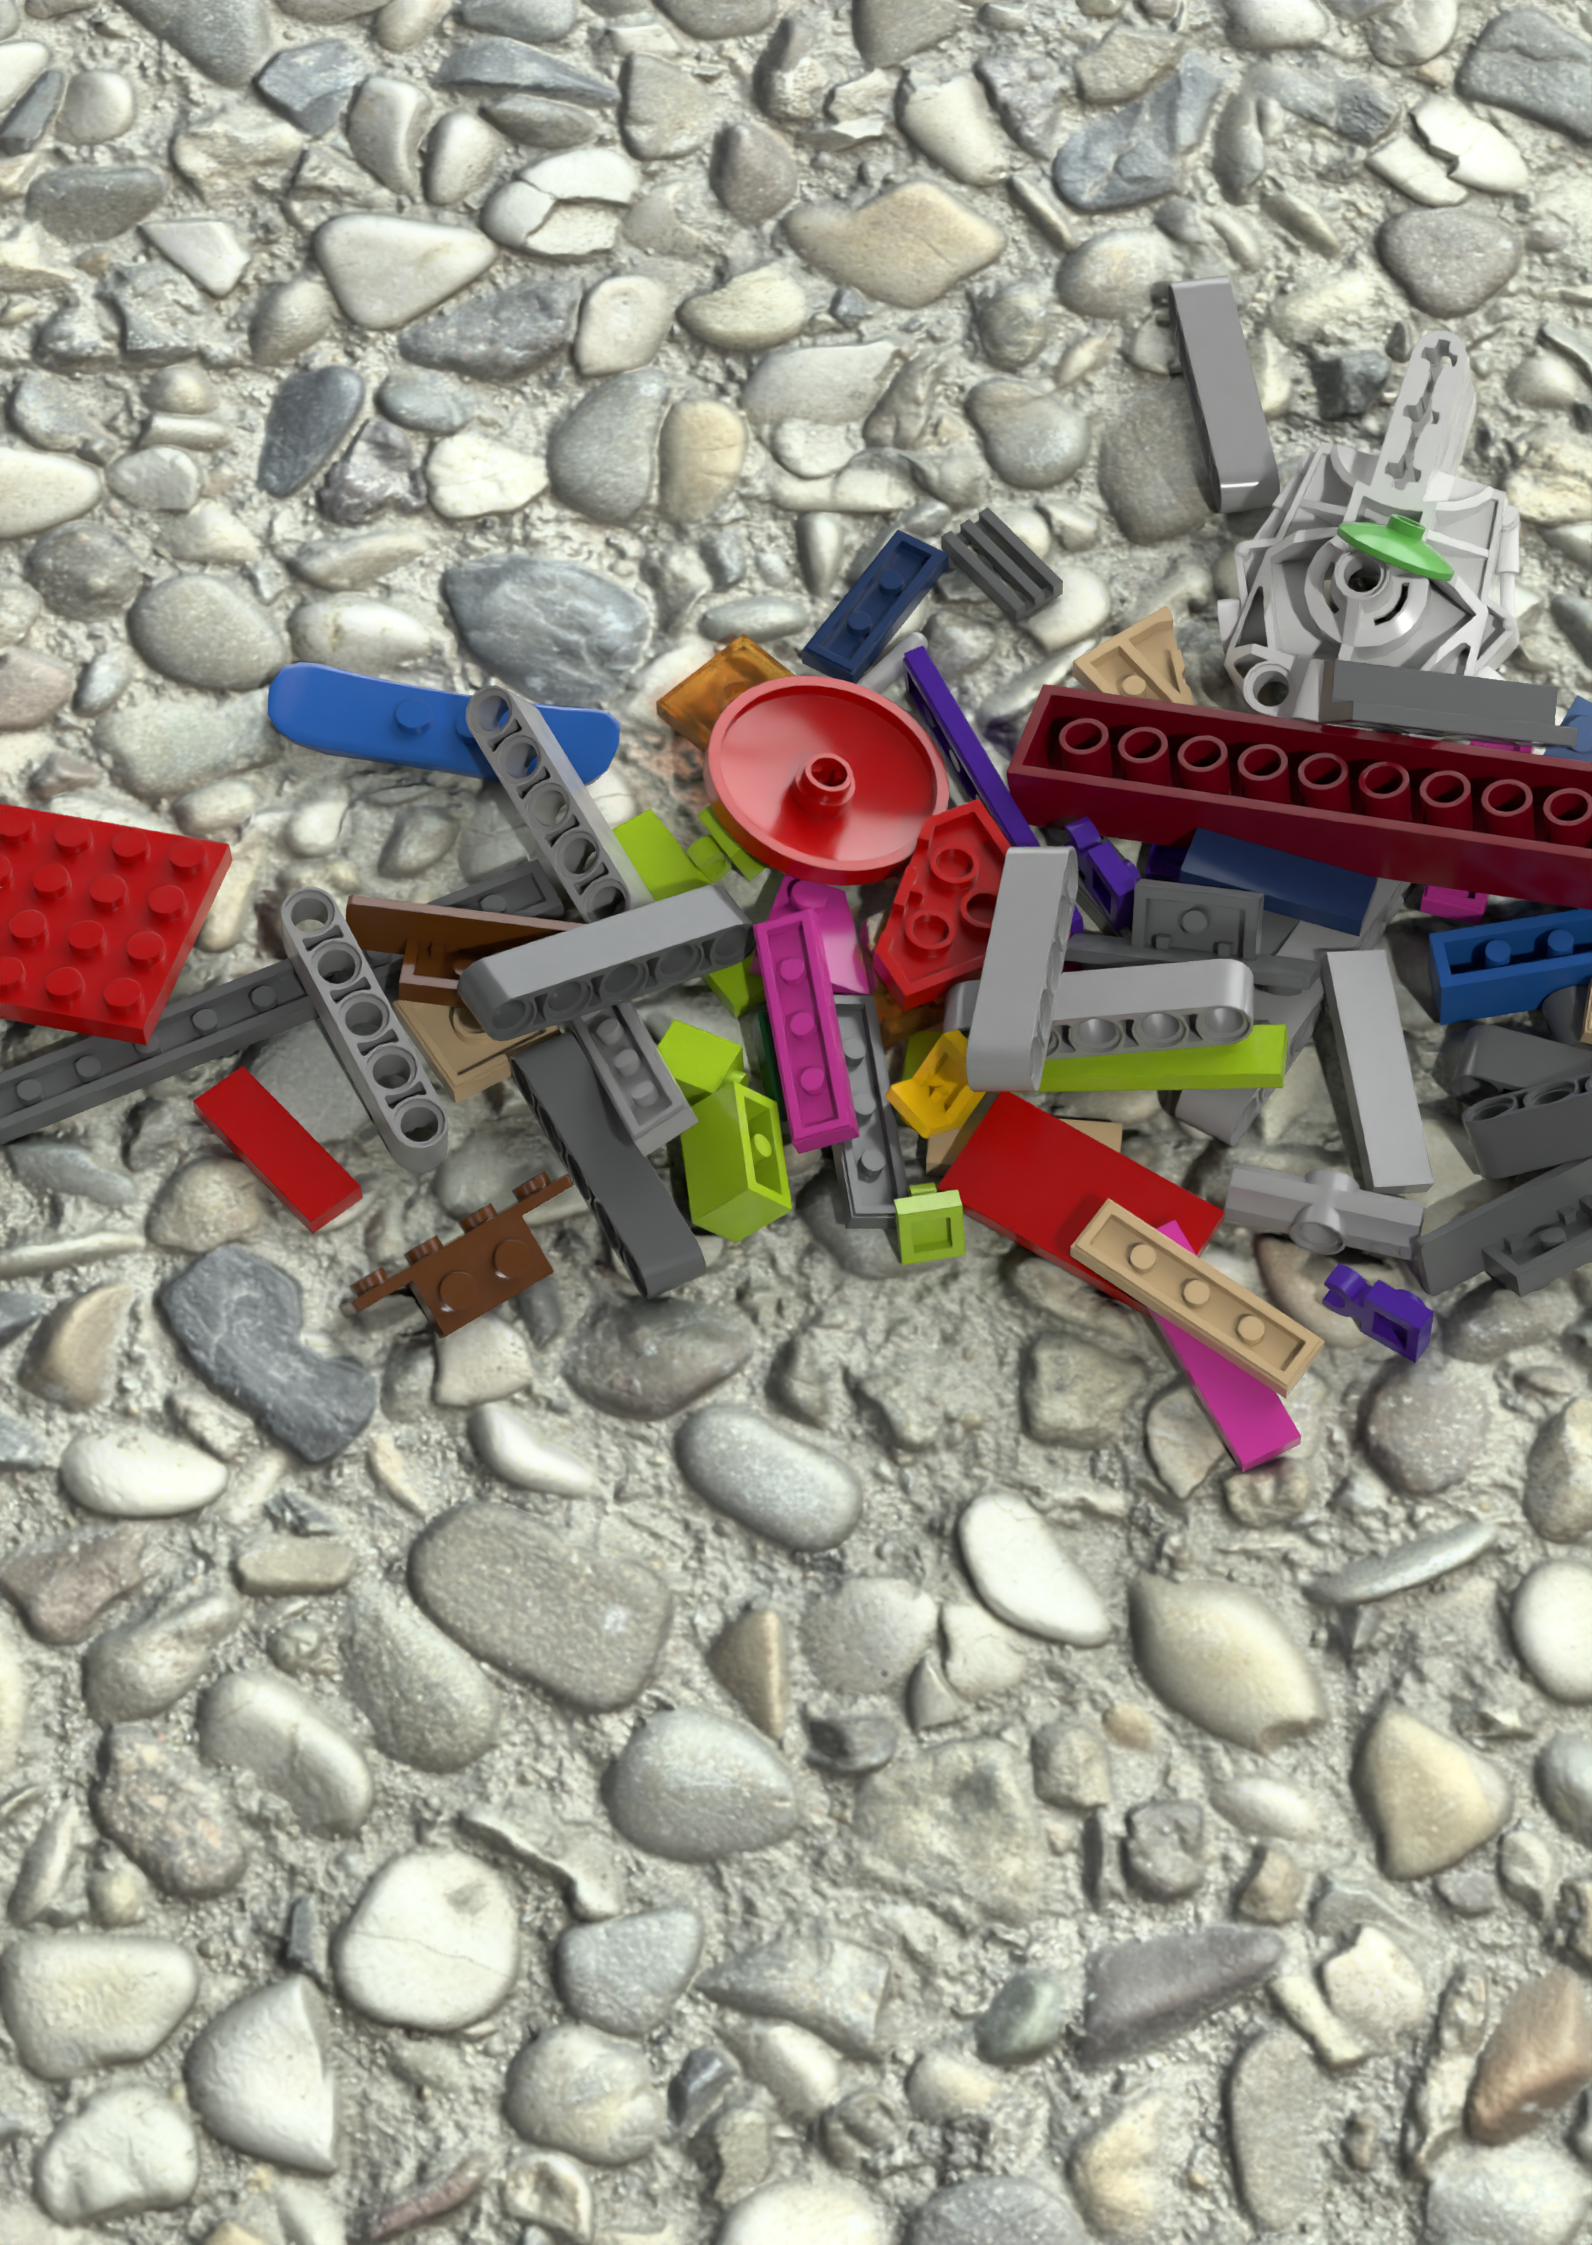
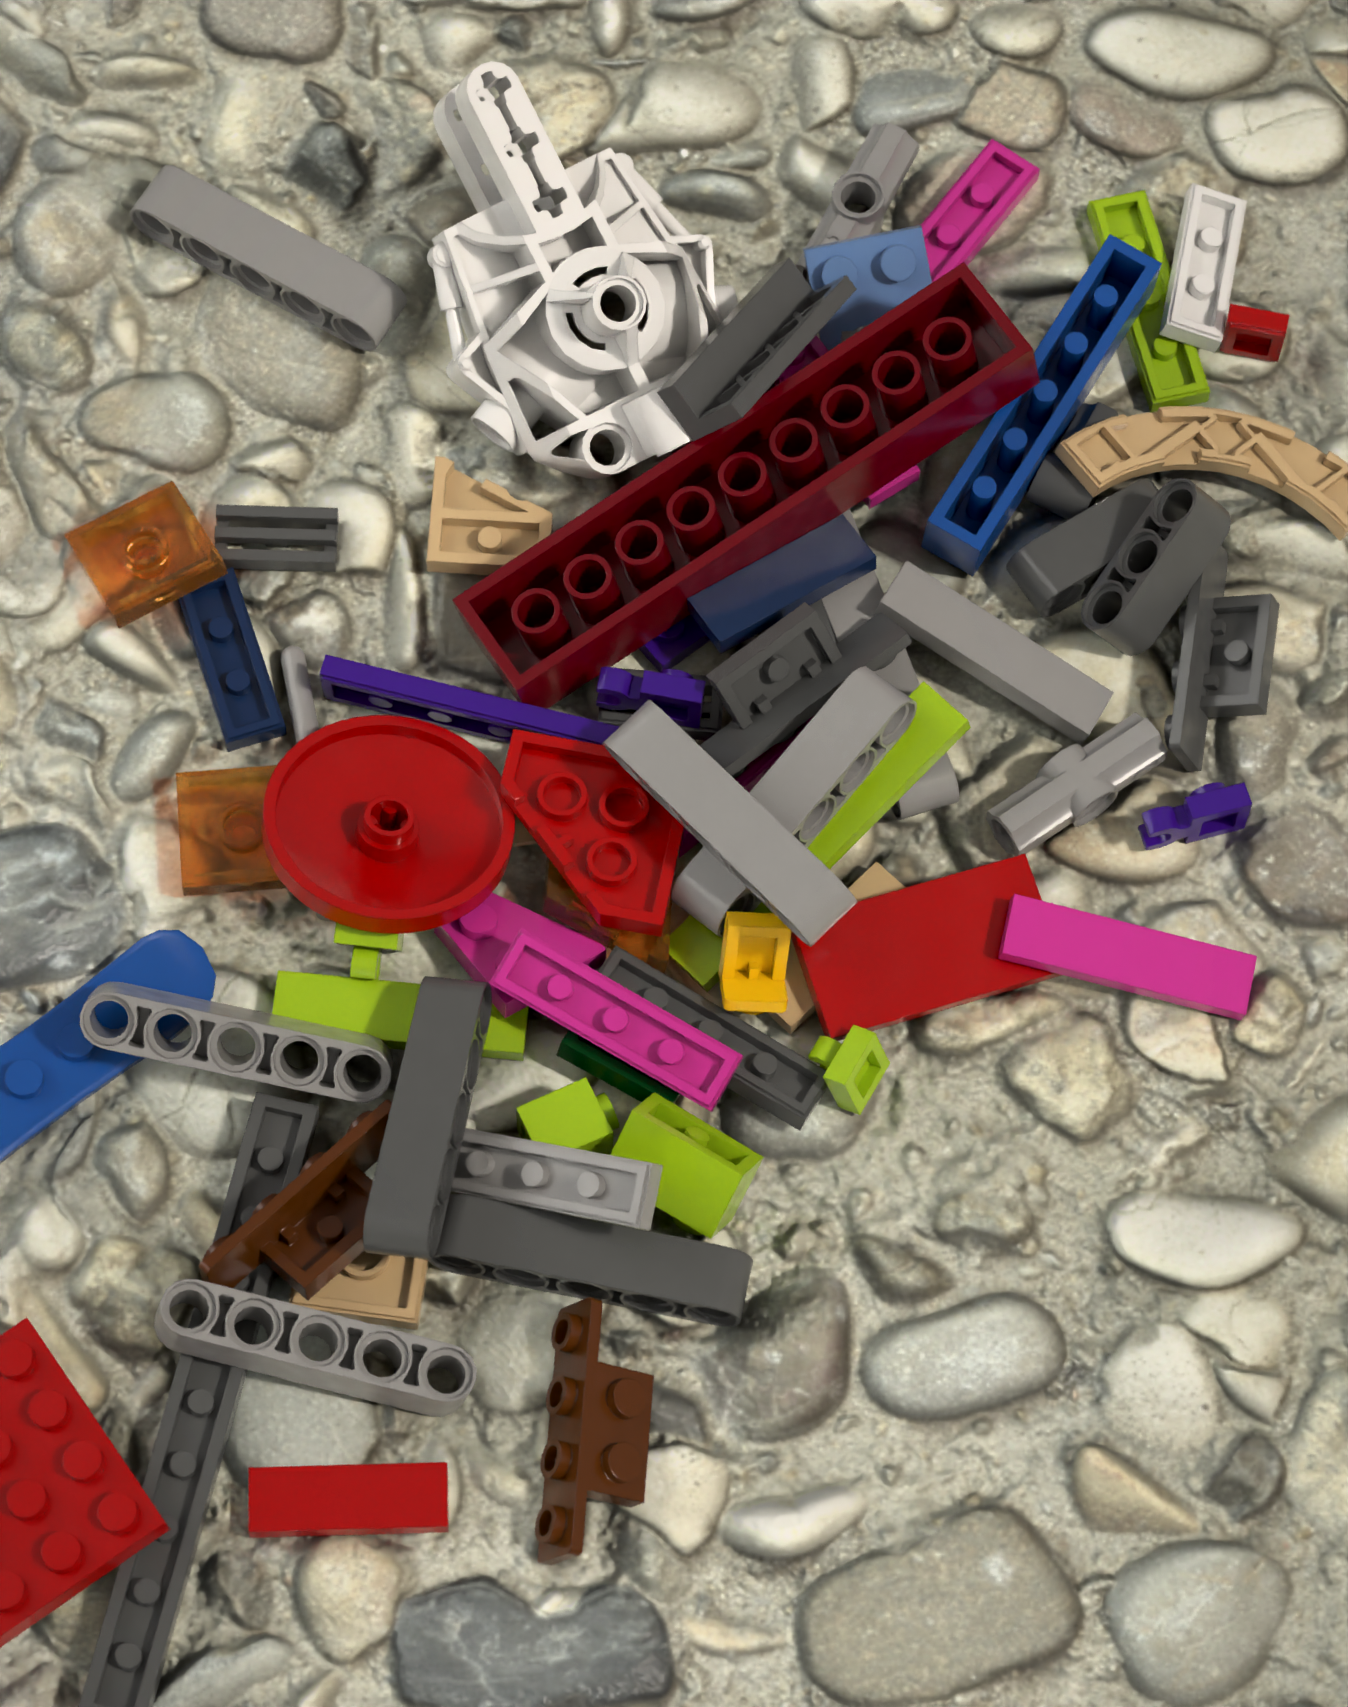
camera: 55 degrees left, 10 degrees up
tan tile [1070,1198,1324,1399] -> none
bright green dish [1336,514,1455,581] -> none
none -> clear orange plate [64,480,228,628]

